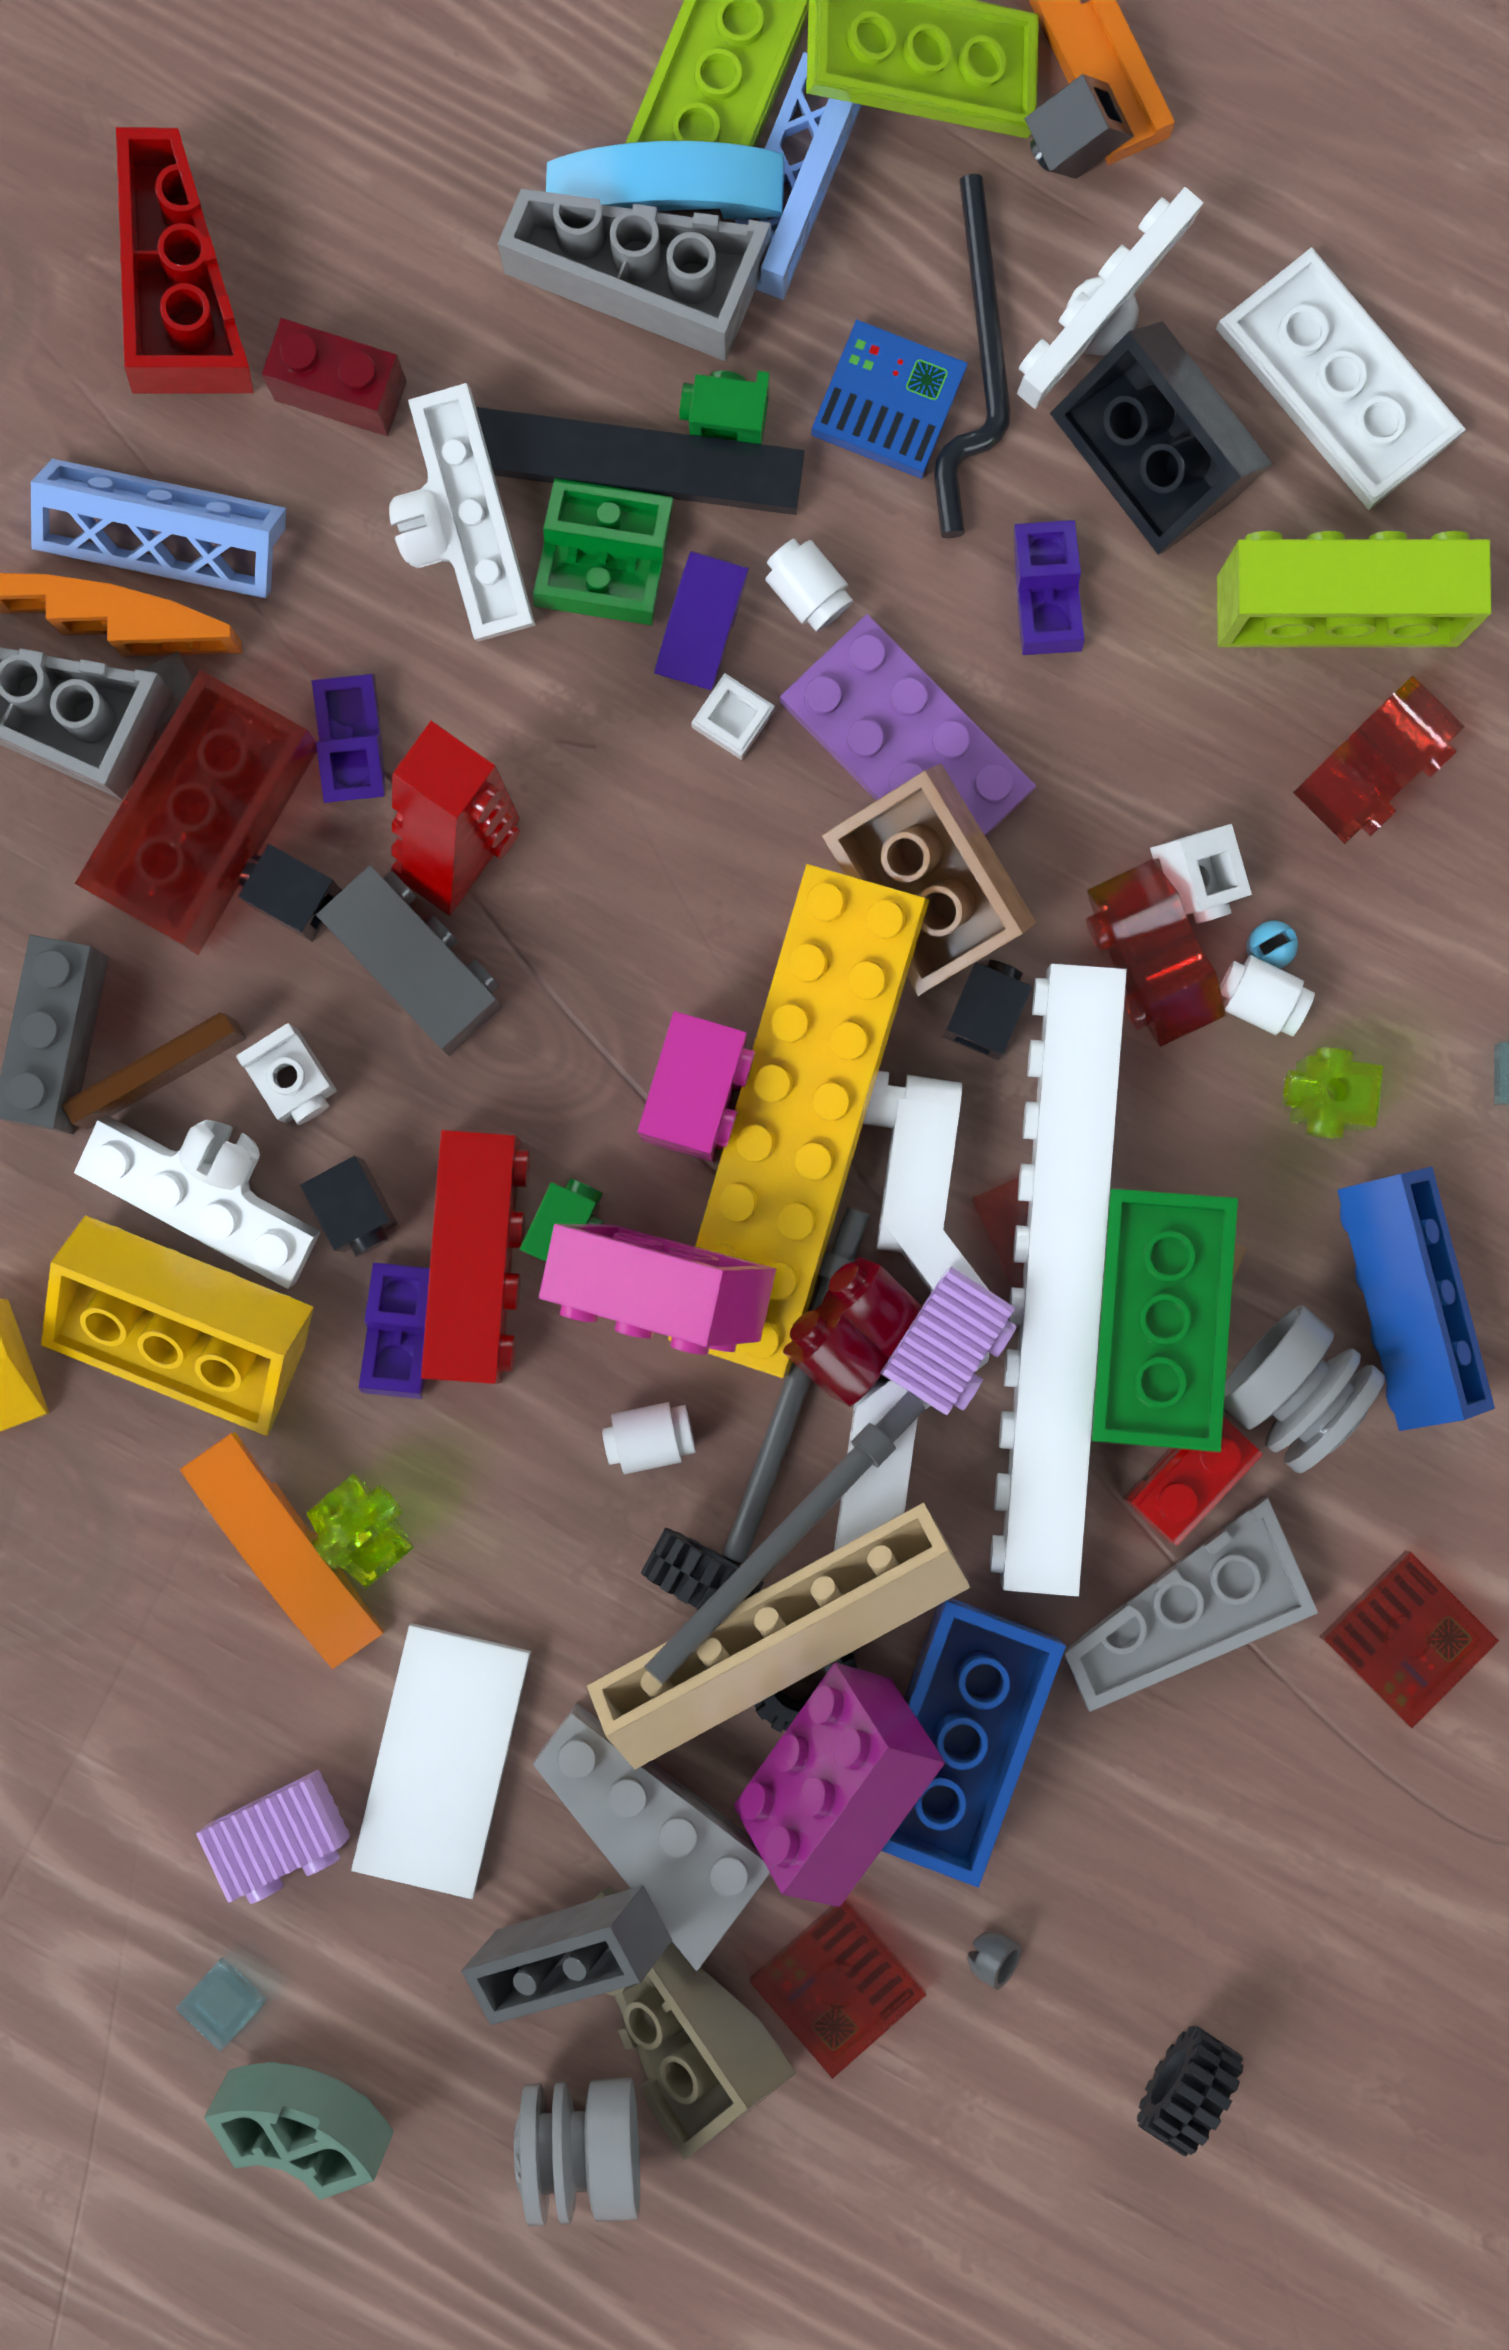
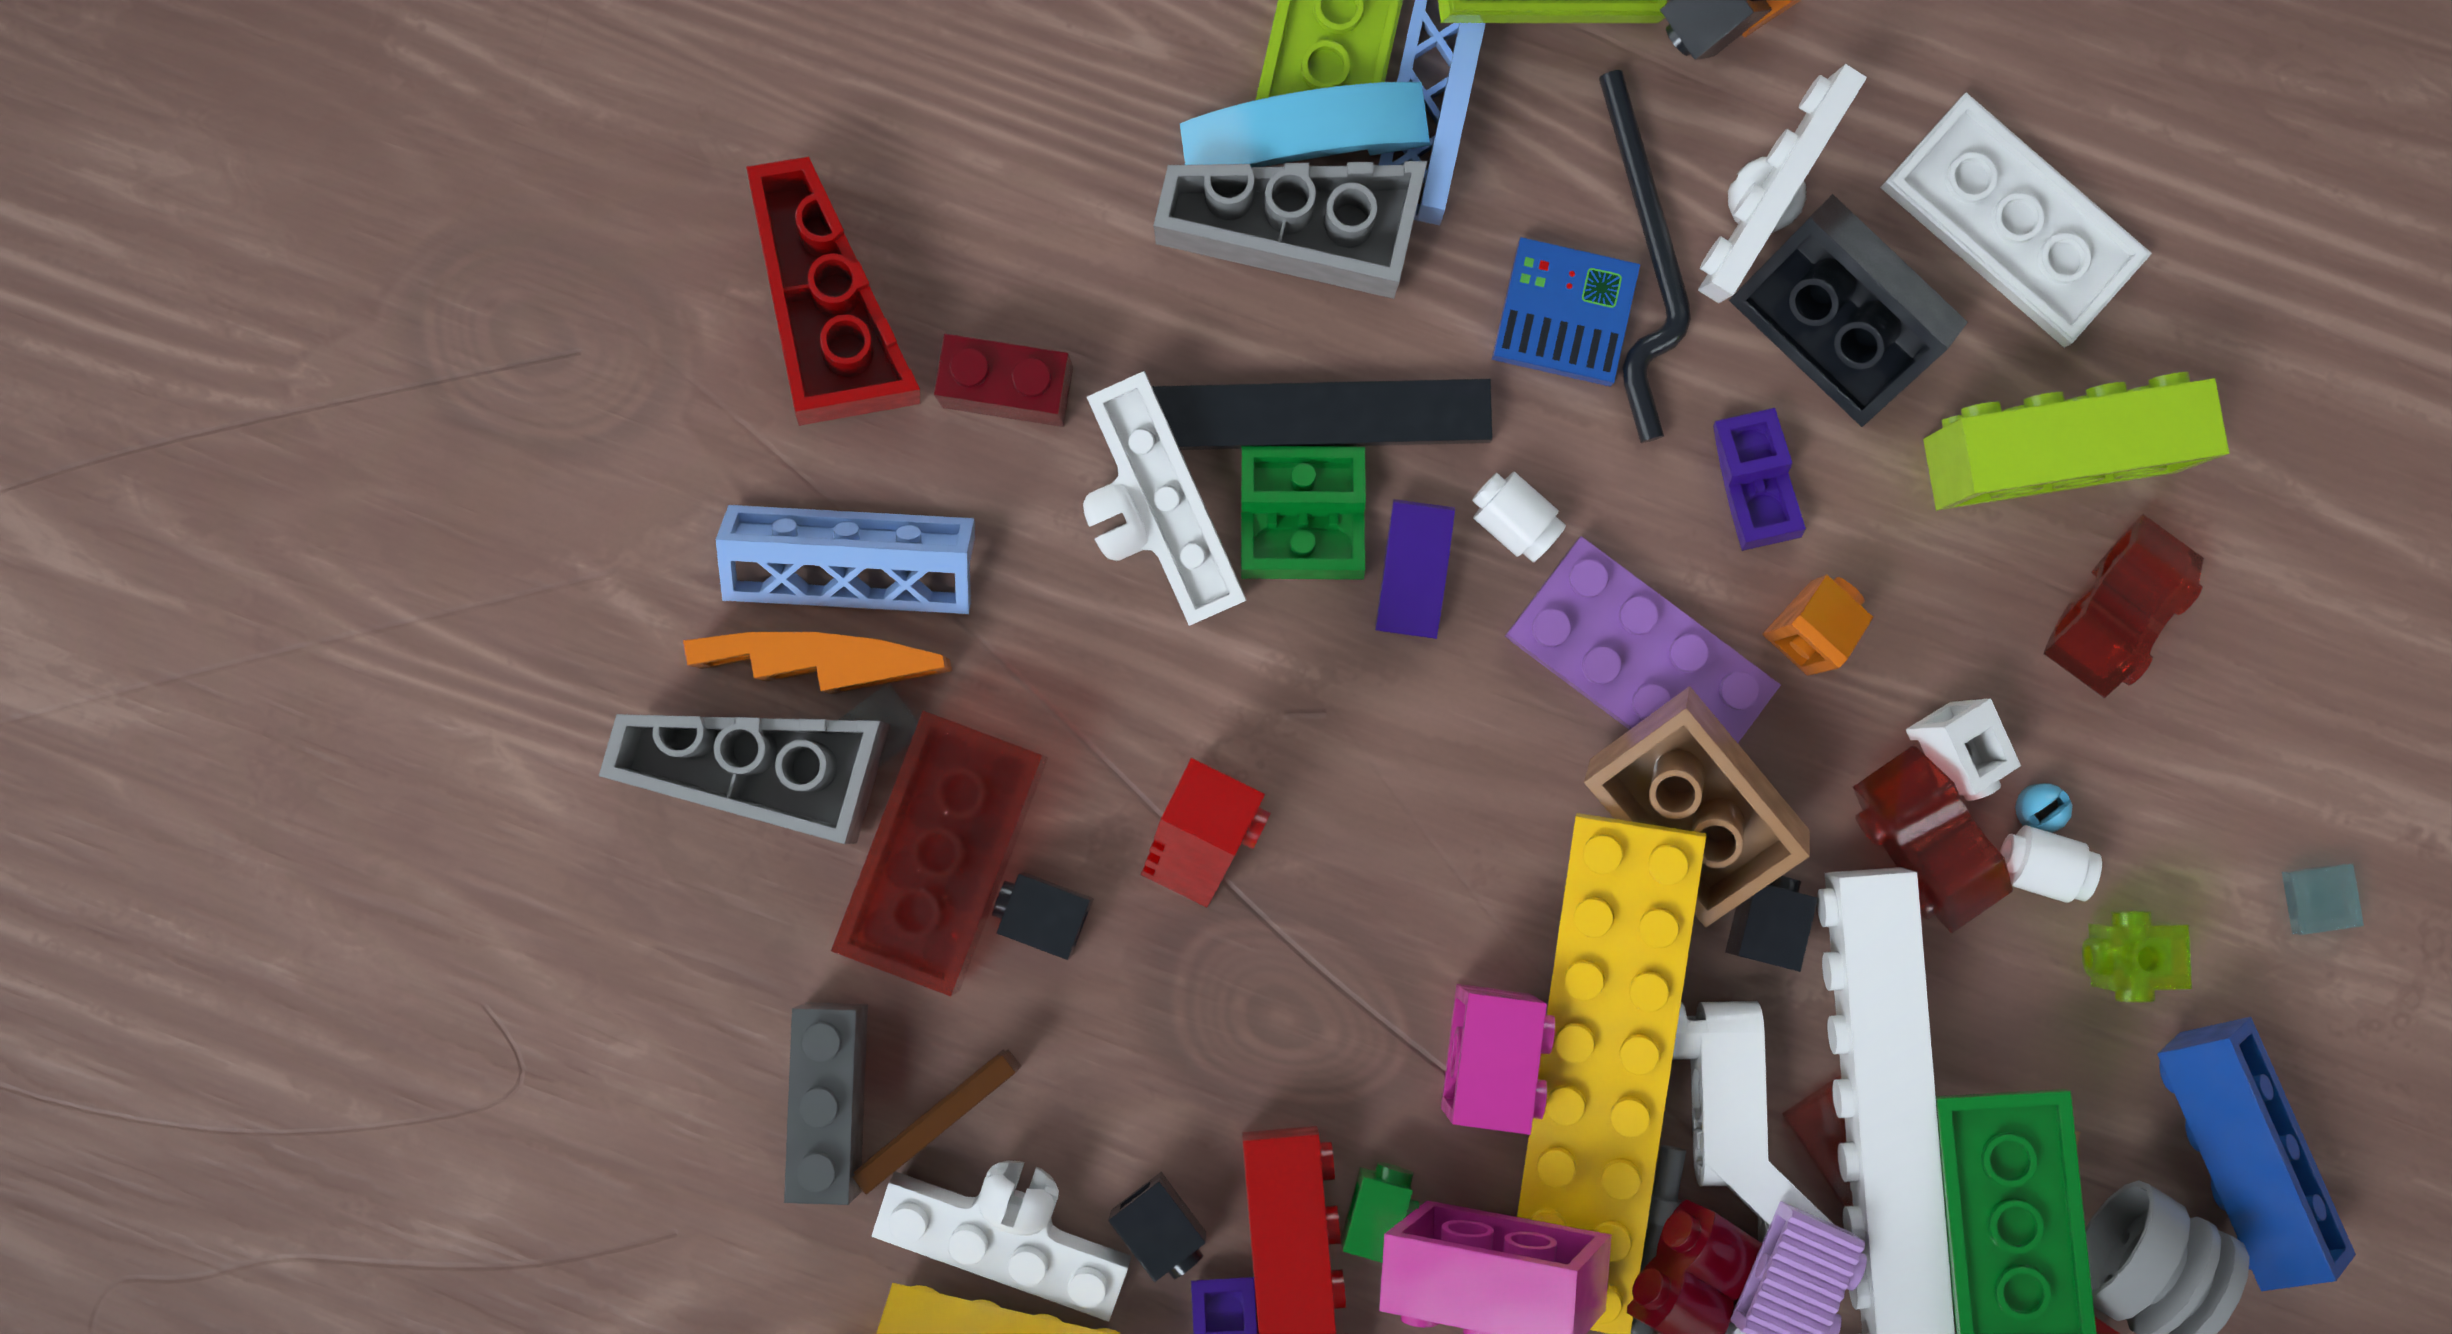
camera: 10 degrees left, 0 degrees up
white brick [236,1023,337,1125] -> none
dark purple slope [311,674,386,803] -> none
dark grey brick [316,865,502,1056] -> none
green brick [679,370,770,444] -> none
white tile [691,673,775,760] -> none
none -> orange slope [1762,574,1873,676]

